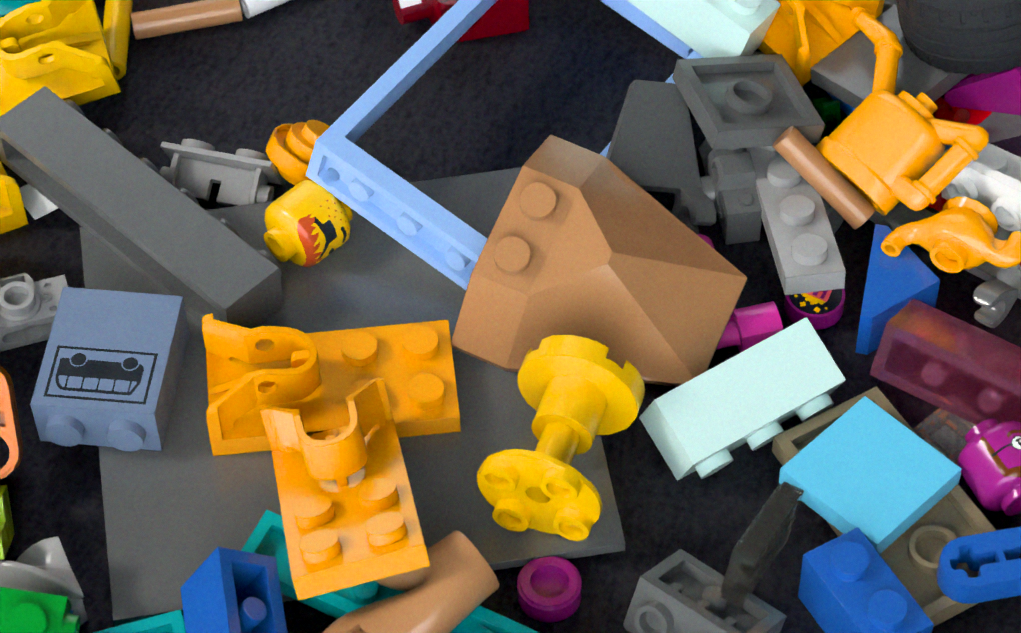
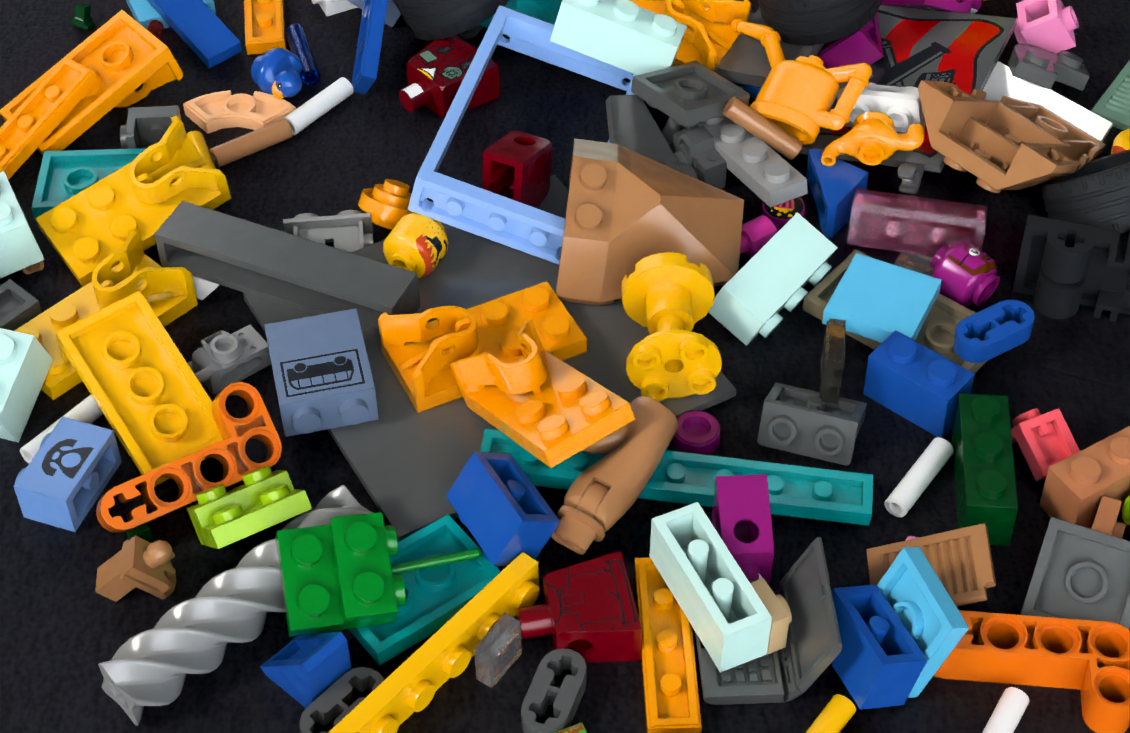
camera: 20 degrees left, 5 degrees down
none -> dark red torso [482,131,554,209]

